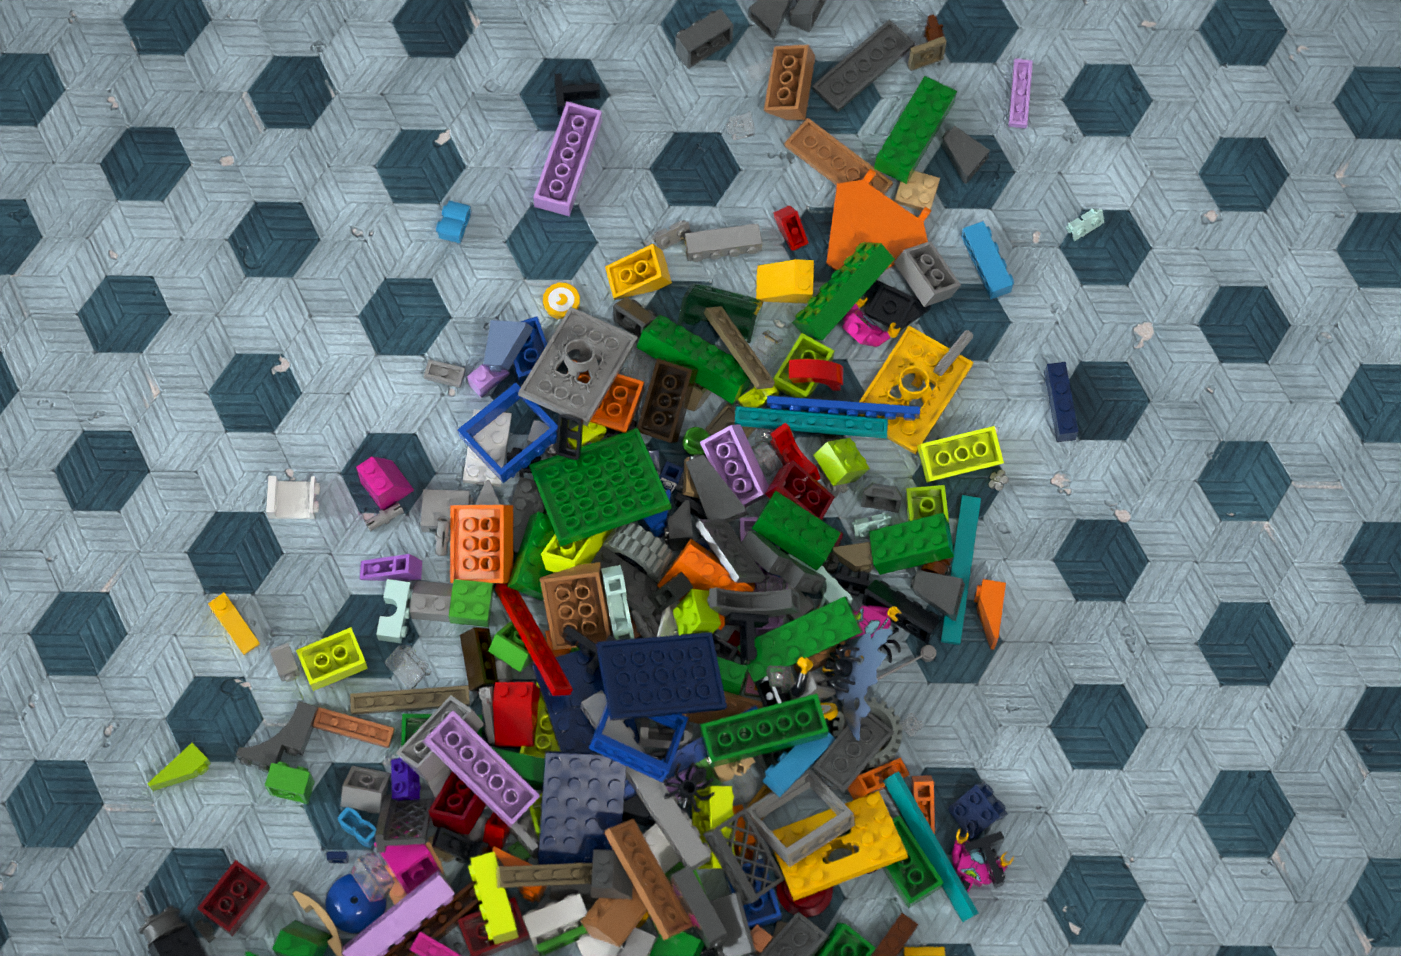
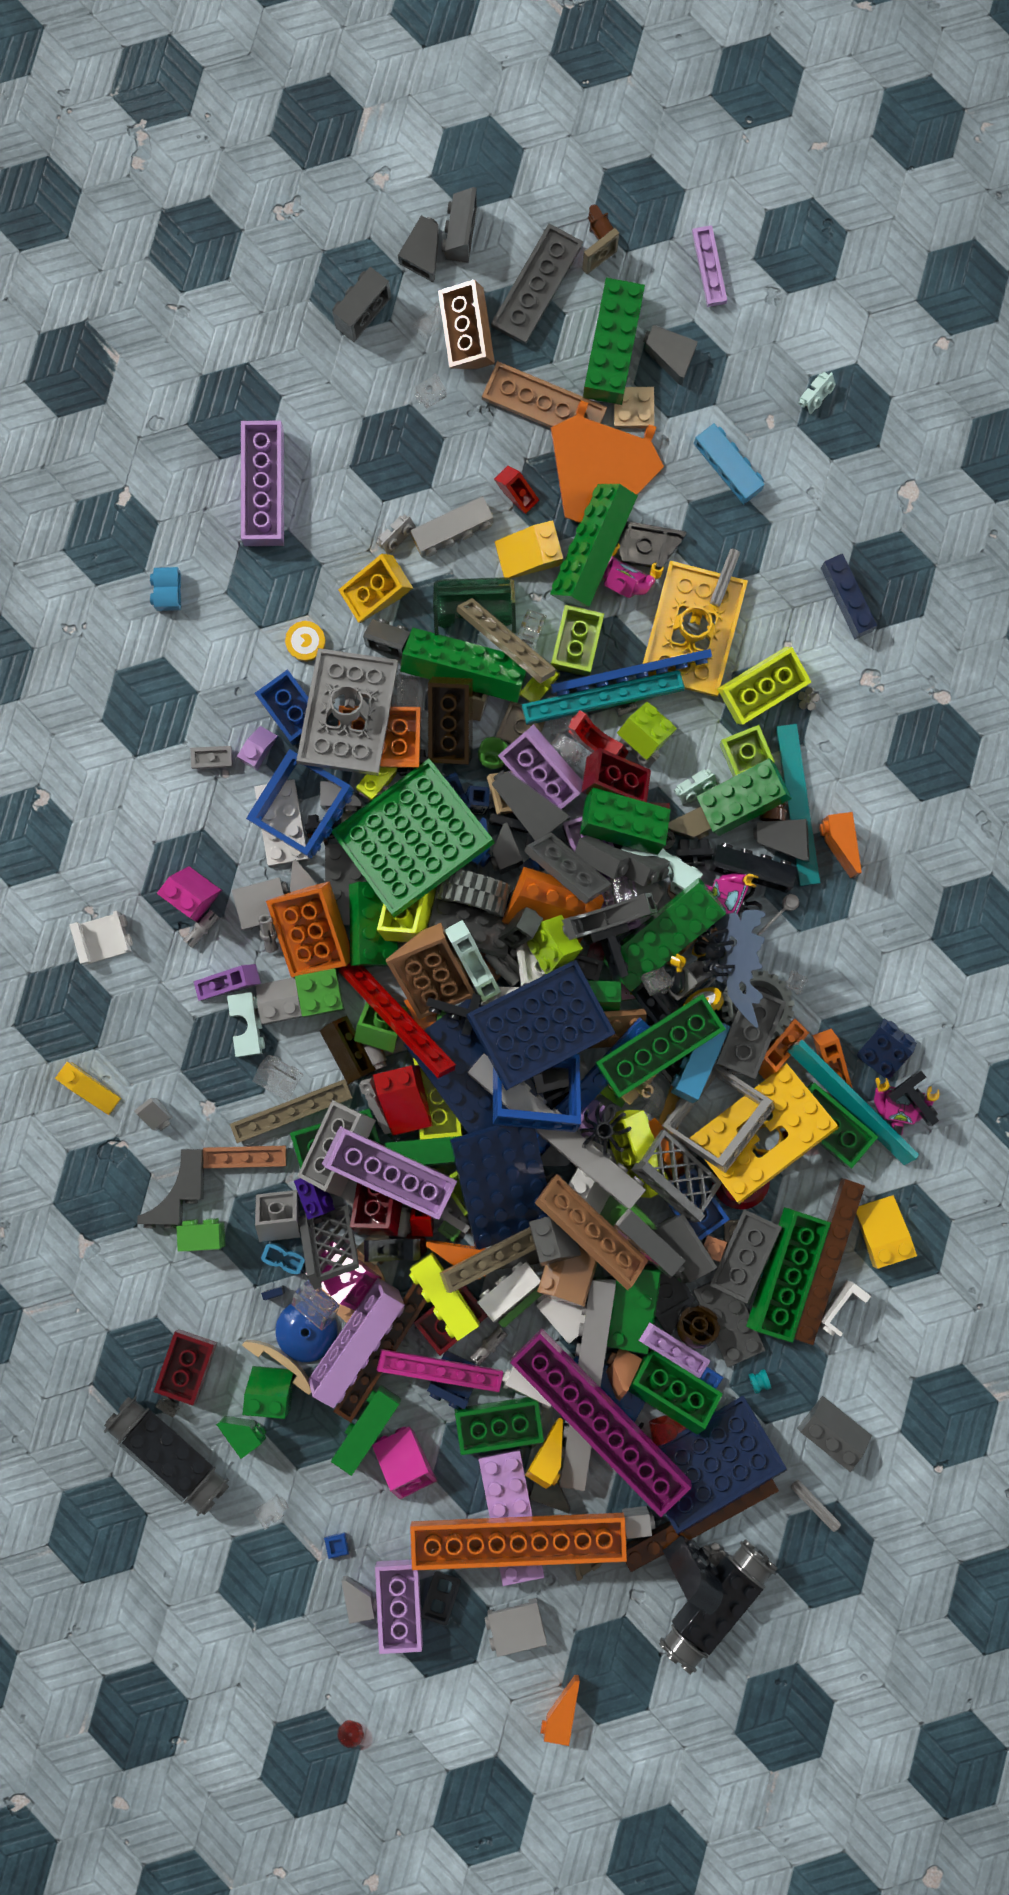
camera: 15 degrees left, 15 degrees up
lime slope [147,743,211,791] -> none
neon yellow brick [296,628,368,691] -> none
sand blue slope [484,320,533,372] -> none
black bracket [554,73,600,115] -> none
black piece [556,414,584,460] -> none
red arch [789,359,843,391] -> none
dark grey slope [861,482,902,513] -> none
light grey brick [894,241,961,307] -> none

